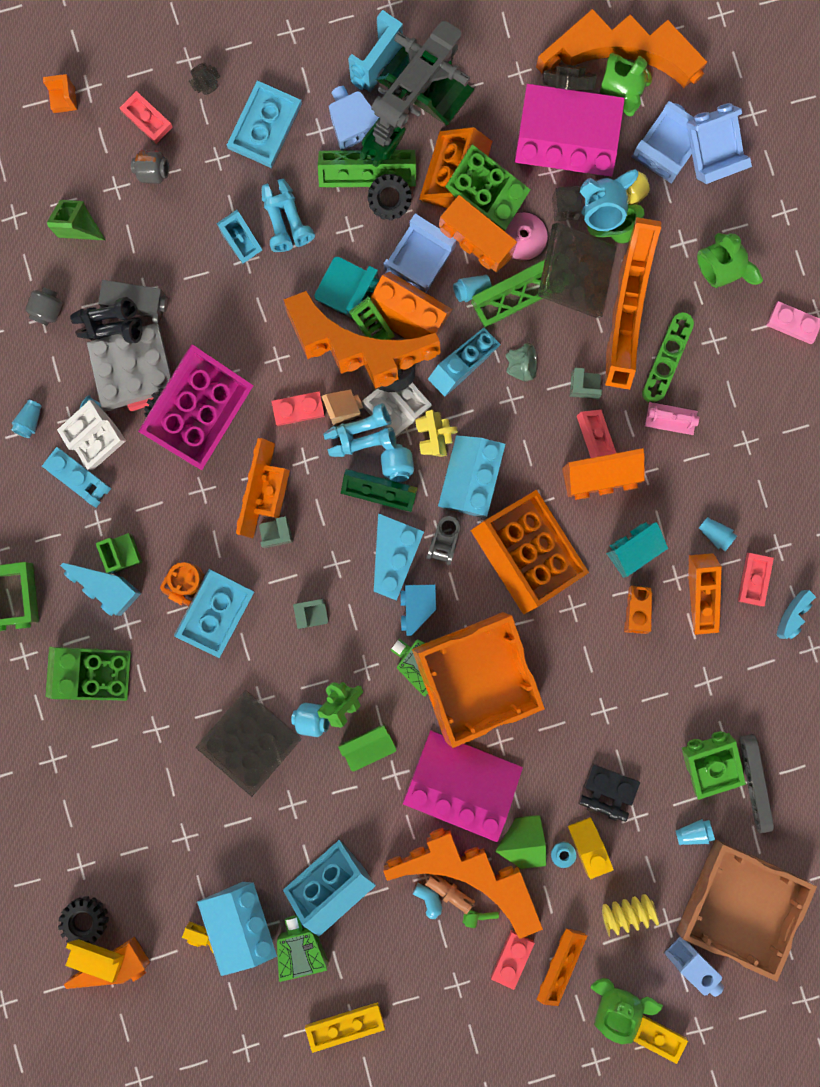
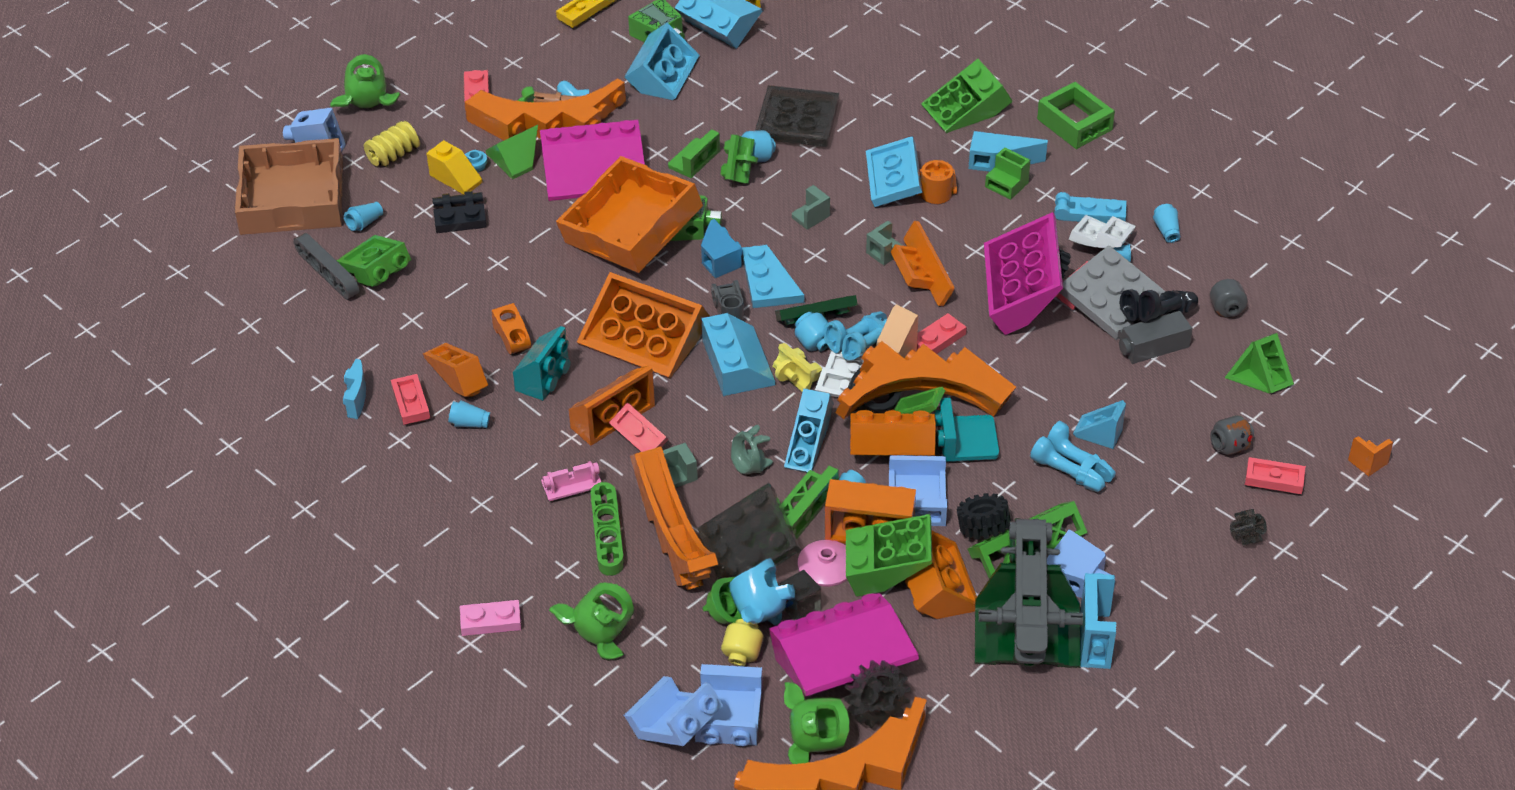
camera: 150 degrees right, 40 degrees down
medium azure plate [227,81,302,168] -> none
orange plate [536,928,587,1006] -> none
yellow plate [634,1015,688,1064] -> none

